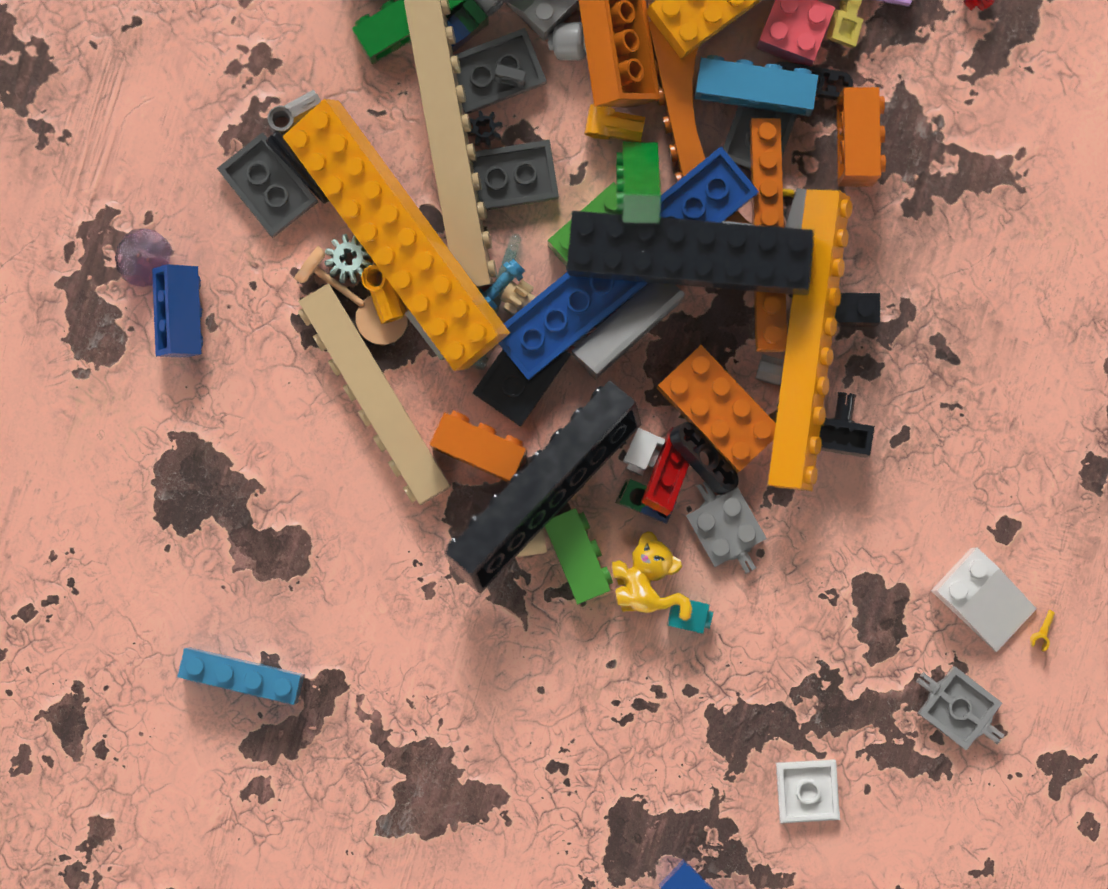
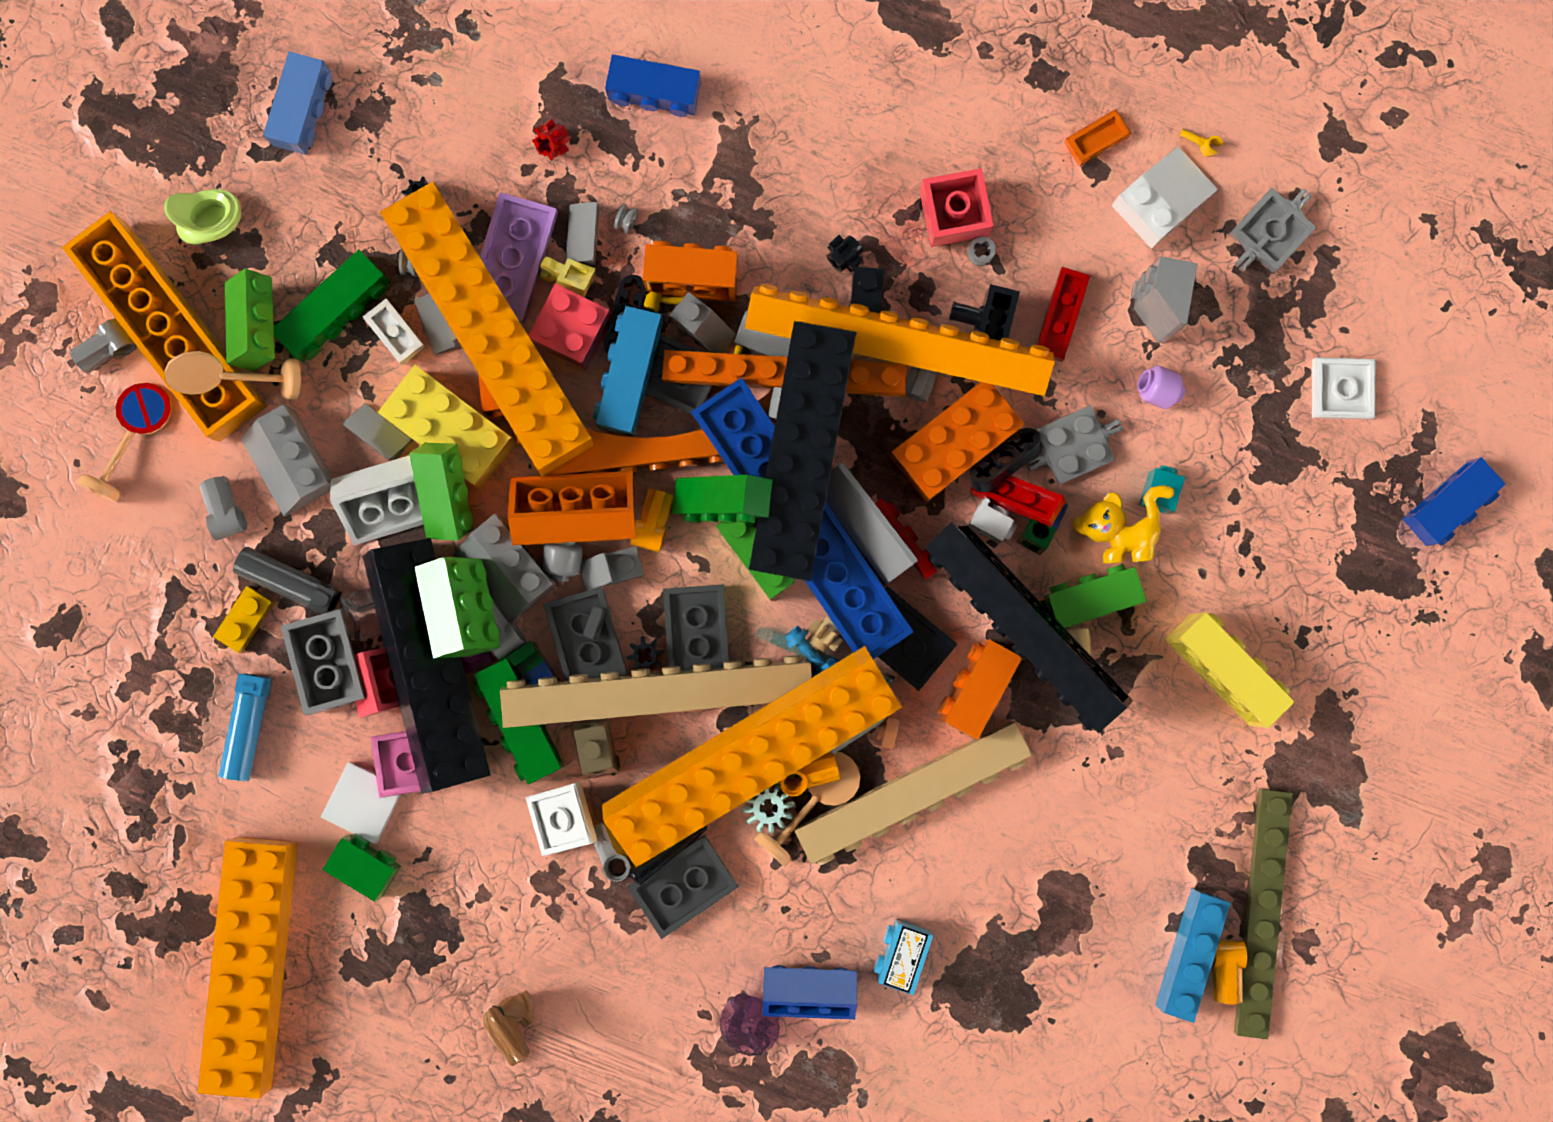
camera: 85 degrees left, 0 degrees up
none -> medium nougat hair [483,990,534,1066]
none -> white tile [525,782,598,856]
none -> light grey slope [566,202,600,266]
none -> dark tan torso [574,718,619,778]
none -> light grey slope [581,546,645,591]
none -> blue brick [605,54,701,117]
none -> light grey bush [614,203,638,234]
none -> yellow hand [643,292,684,312]
none -> light grey slope [670,292,737,353]
none -> black gear [826,235,863,273]
none -> brick [873,919,933,995]
none -> red plate [875,498,937,580]
none -> nougat plate [876,716,900,750]
none -> coral brick [919,168,994,247]
none -> light grey bush [967,236,996,266]
none -> red plate [1036,266,1091,362]
none -> orange tile [1064,109,1132,167]
none -> light grey slope [1131,257,1198,344]
none -> lavender head [1137,365,1185,409]
none -> light yellow brick [1164,612,1294,728]
none -> light orange piece [1211,940,1247,1004]
none -> olive plate [1234,789,1293,1040]

